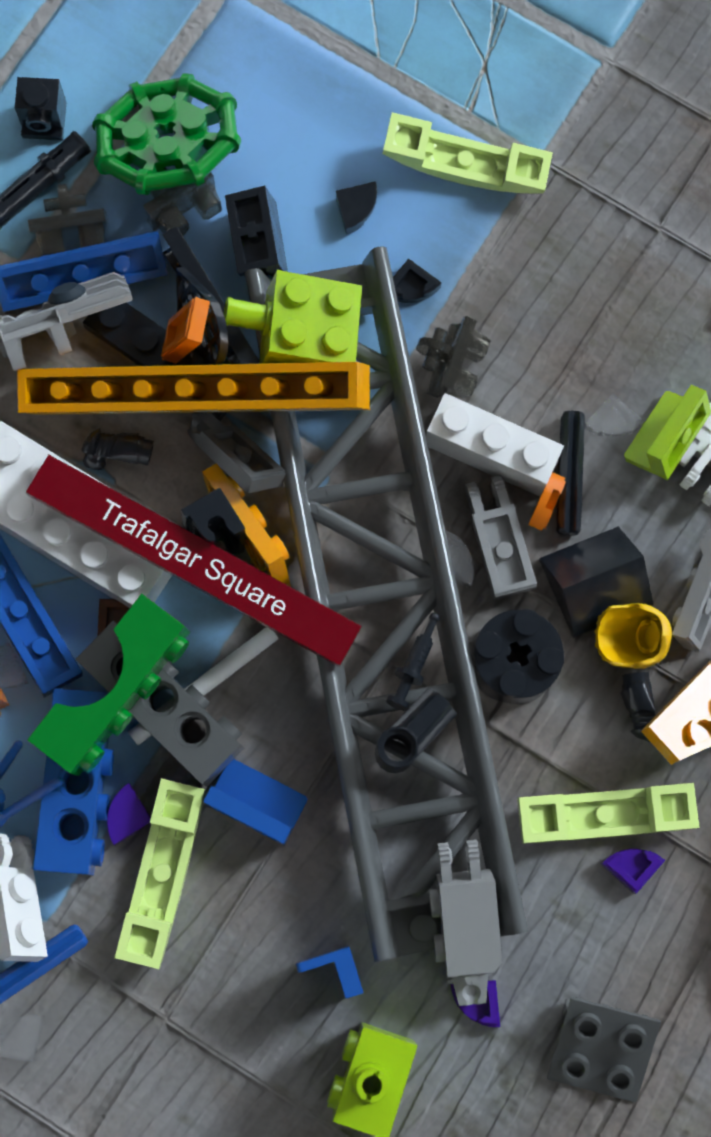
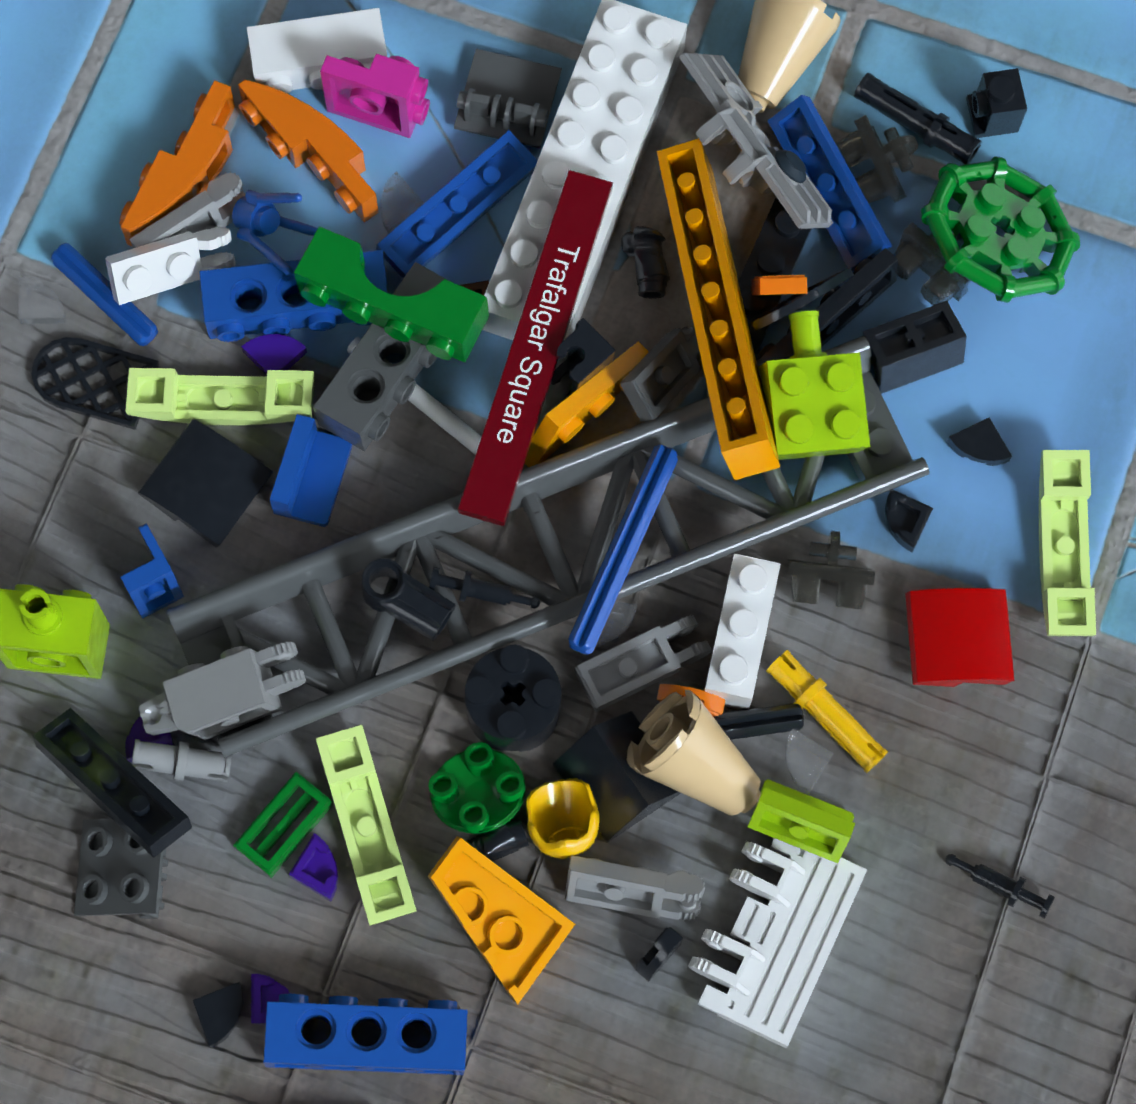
camera: 80 degrees right, 5 degrees down
none -> black window [31,337,159,430]
none -> black plate [32,708,192,858]
none -> light grey pin [131,739,232,783]
none -> black slope [138,419,273,547]
none -> green tile [233,772,334,878]
none -> green dish [428,742,526,834]
none -> blue axle [568,444,678,655]
none -> tan cone [626,690,760,816]
none -> yellow pin [766,650,888,774]
none -> red slope [905,588,1015,687]

